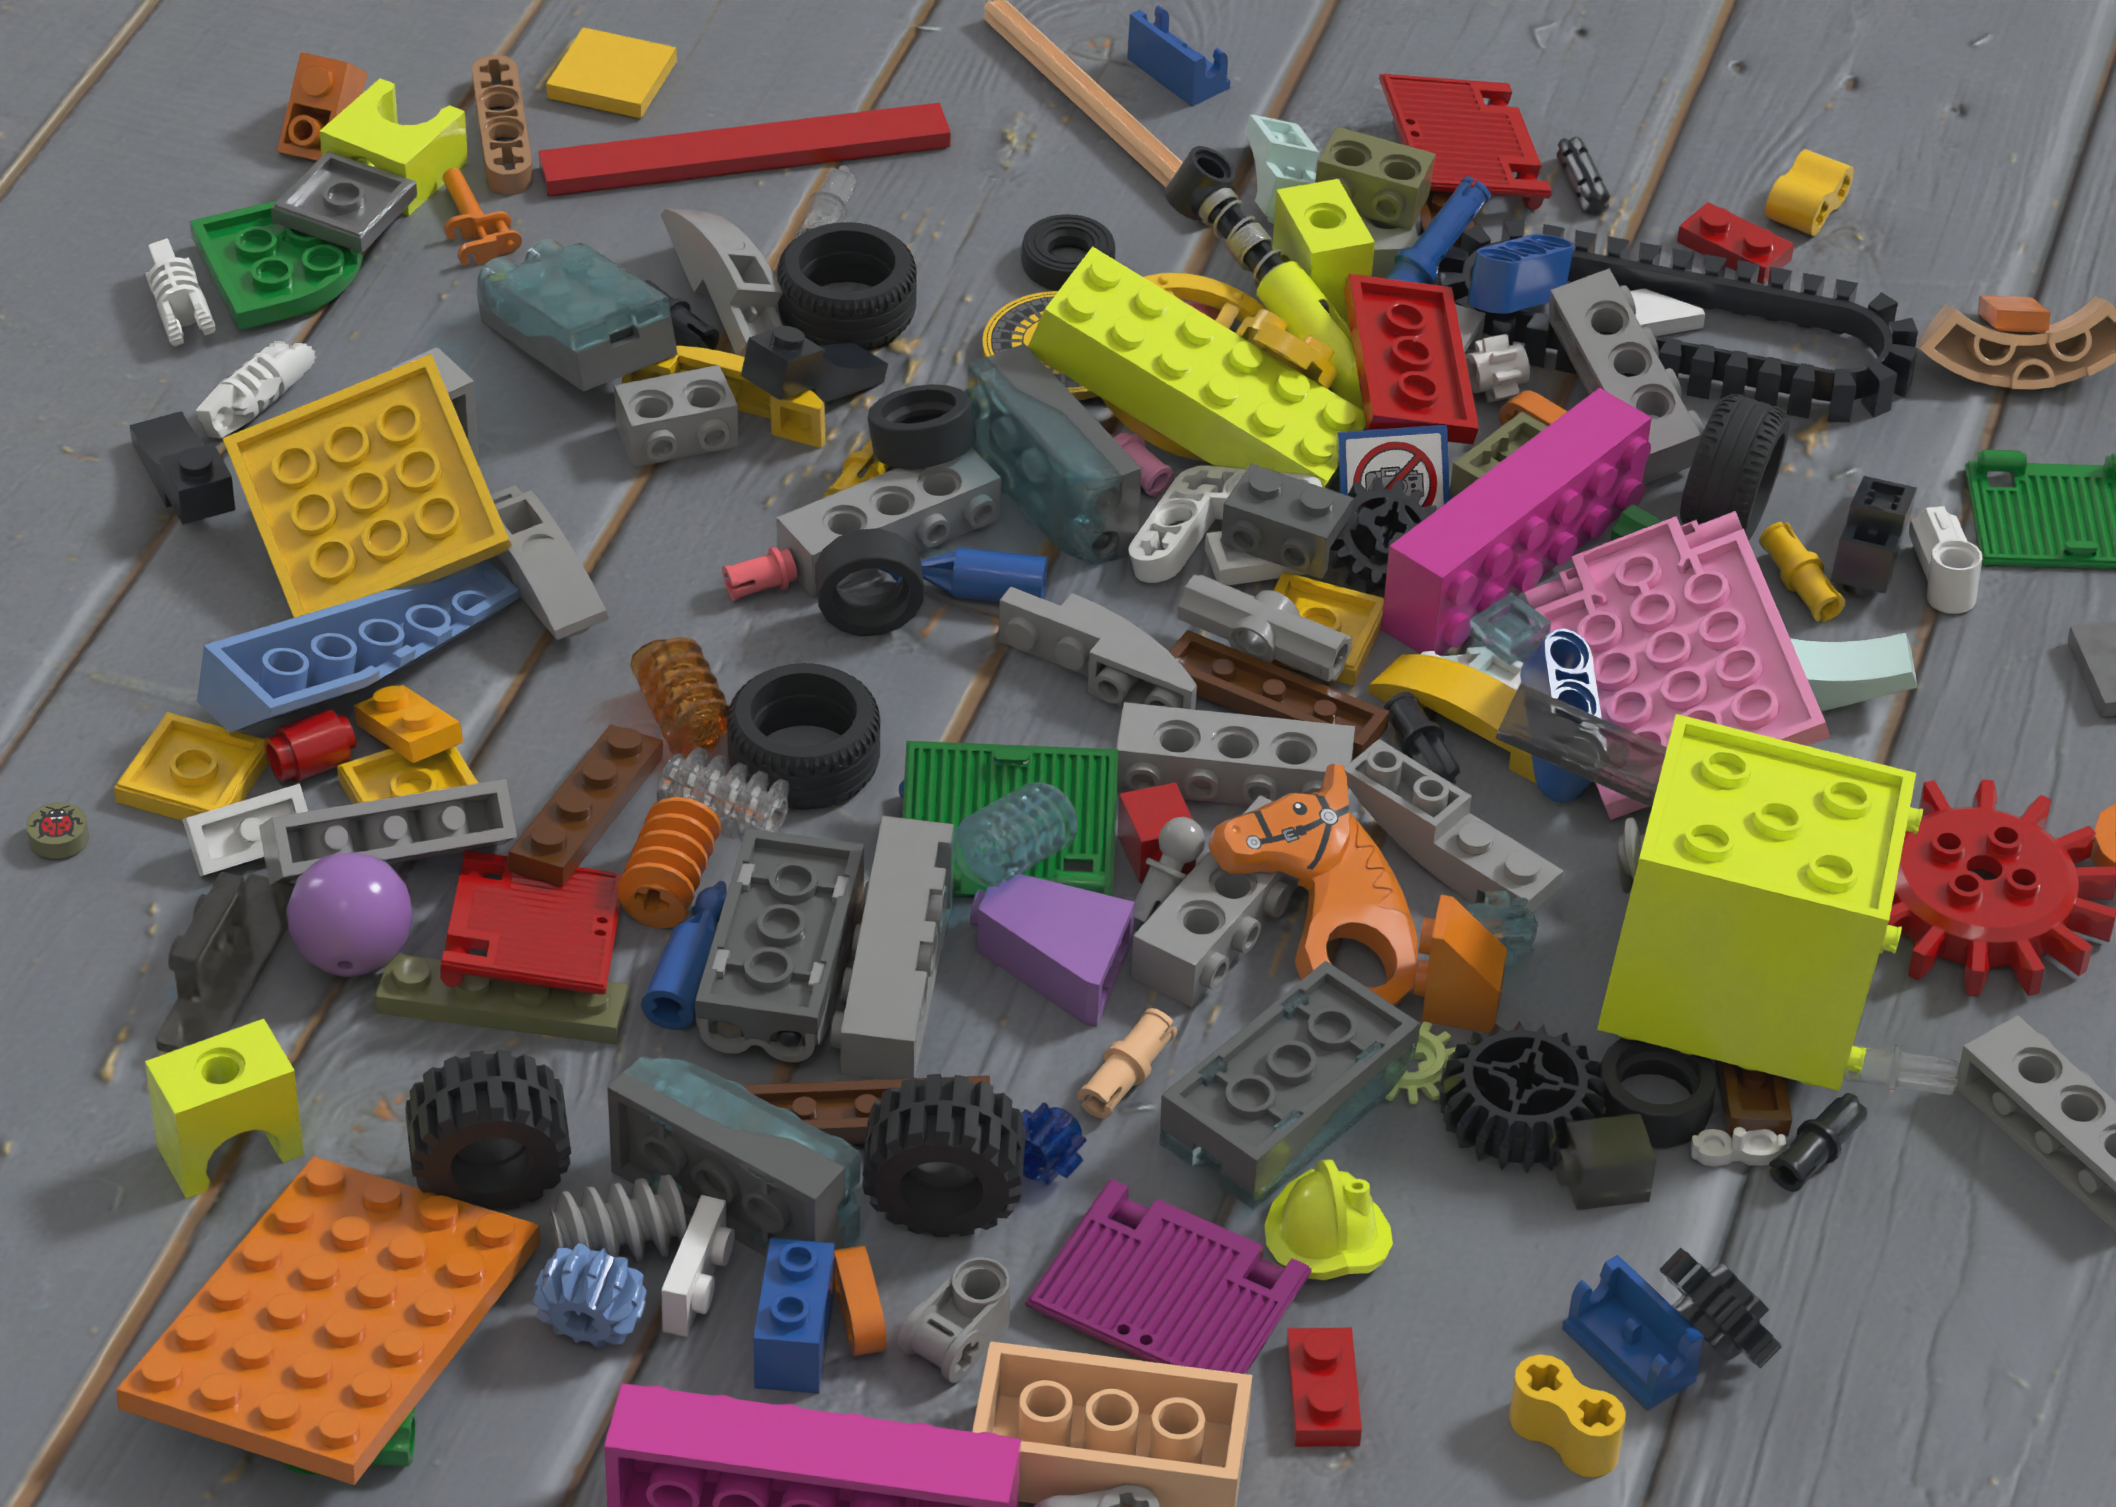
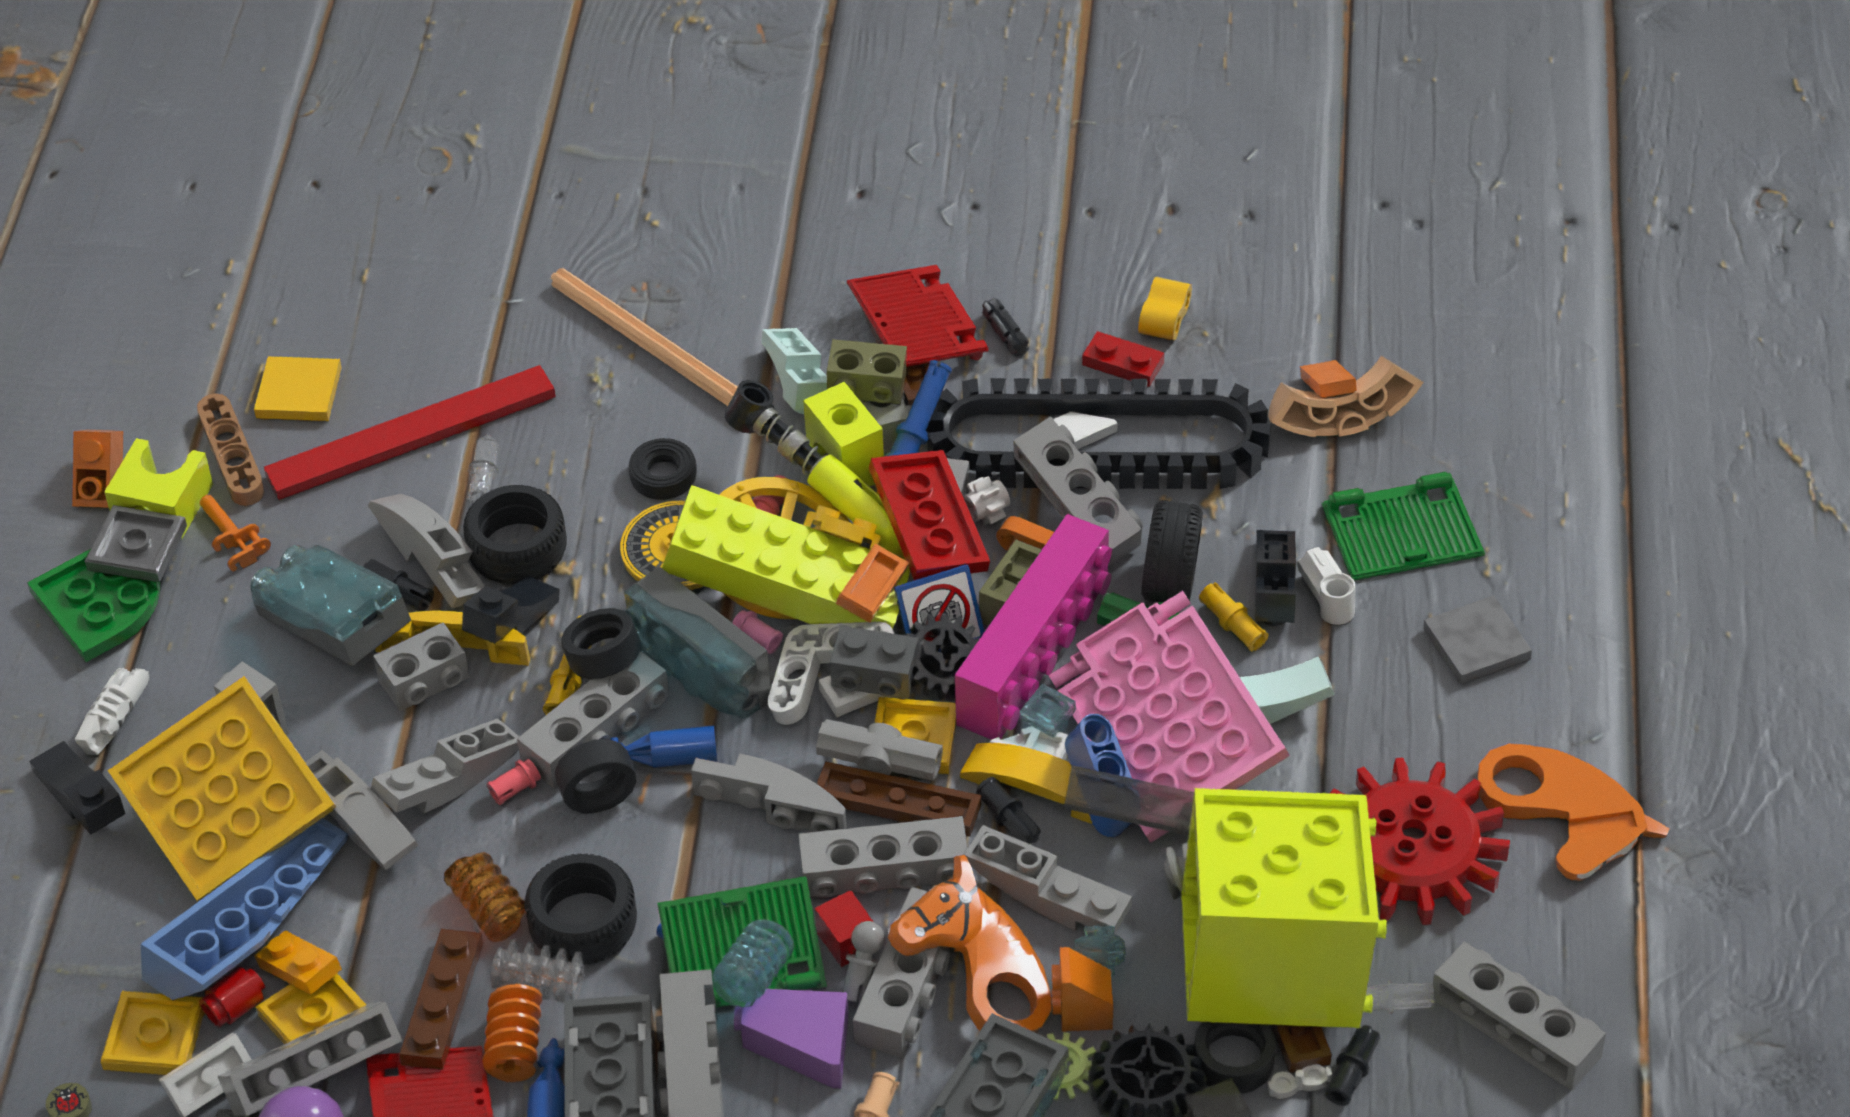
camera: 10 degrees left, 5 degrees up
white hinge [145,238,216,346] -> none
blue hinge [1127,5,1230,107] -> none
blue beam [1467,234,1574,314] -> none
none -> light grey slope [370,718,519,813]
none -> orange tile [836,543,909,623]

